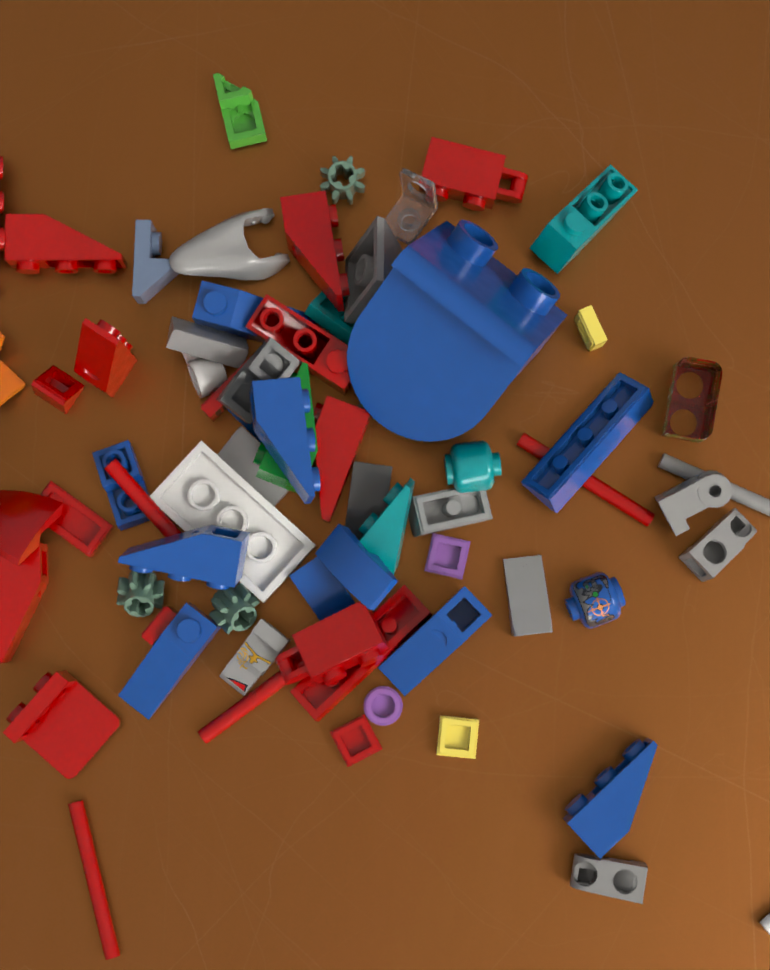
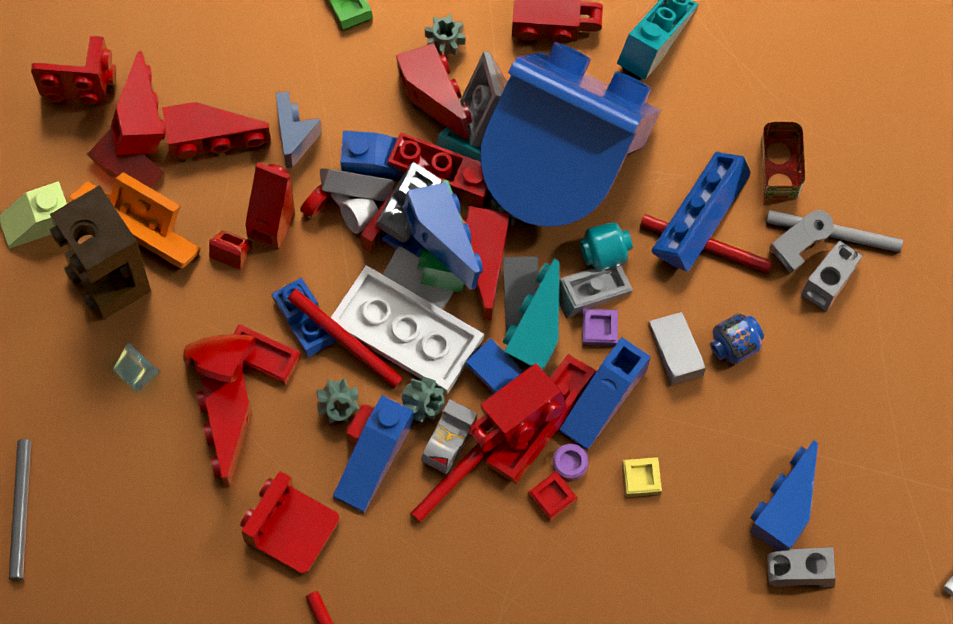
camera: 10 degrees left, 15 degrees down
blue slope [118,524,250,590] -> none
light grey animal [169,208,290,280] -> none
blue slope [315,524,398,611] -> none
clear bracket [385,168,438,245] -> none
light yellow tile [574,305,608,352] -> none
none -> red tile [300,184,331,218]

